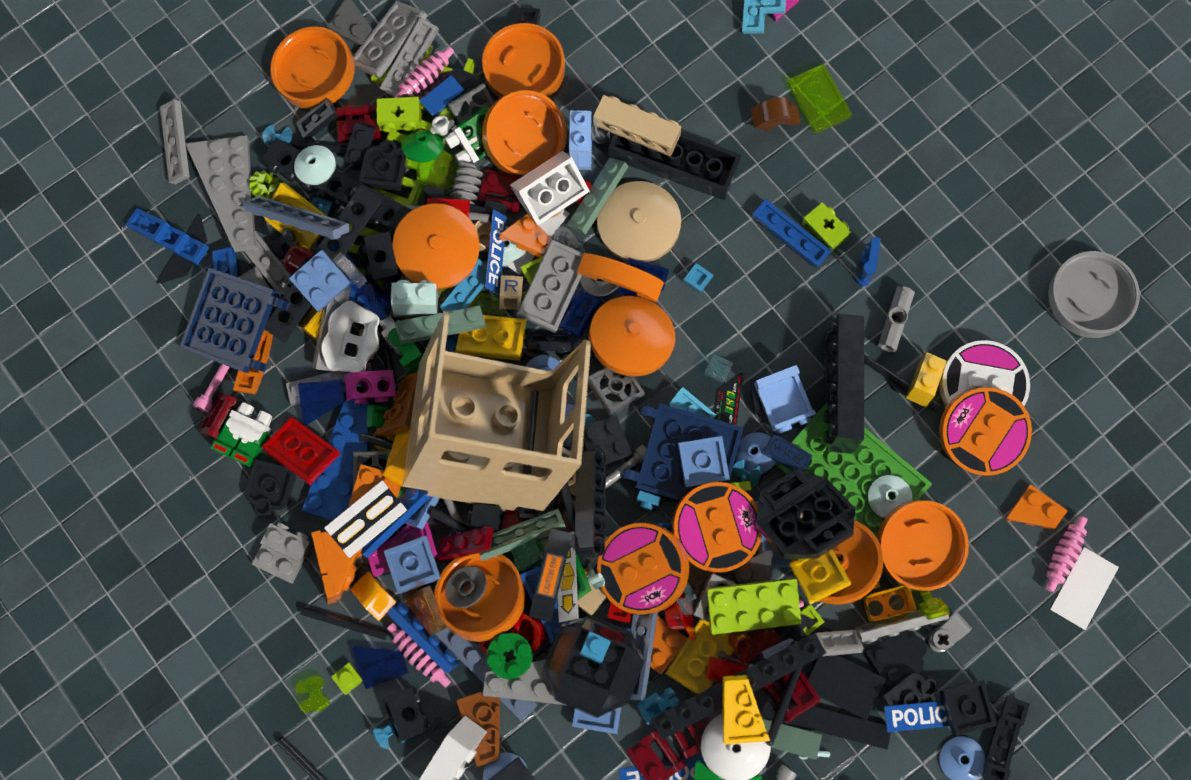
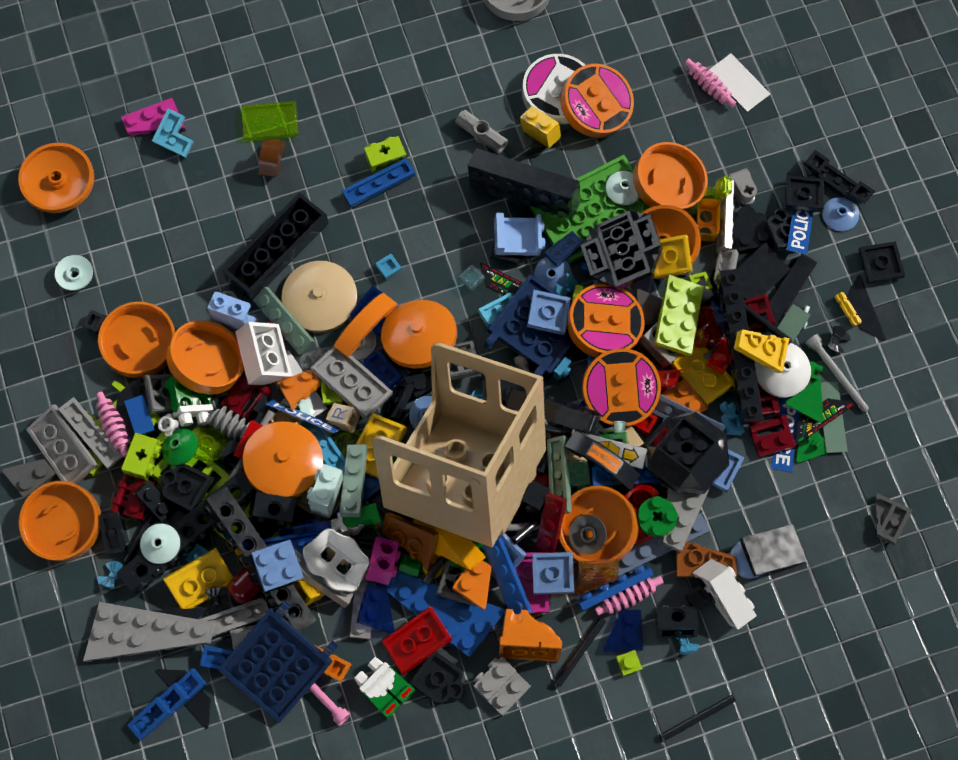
camera: 75 degrees left, 5 degrees down
light grey plate [160,99,190,184] -> none
dark red plate [198,394,237,439] -> none
sand blue plate [243,196,349,239] -> none
lime gear [249,170,280,199] -> none
clear neon green piece [295,676,330,714] -> none
sticker [325,481,407,558] -> none
clear beam [333,252,367,288] -> none
light orange piece [350,571,396,621] -> none
black bar [523,390,539,475] -> none
dark azure plate [580,632,611,664] -> none
tan brick [593,95,682,156] -> none
clear light blue piece [677,583,697,615] -> none
blue plate [857,237,881,287] -> none
orange wing [1005,484,1067,529] -> none

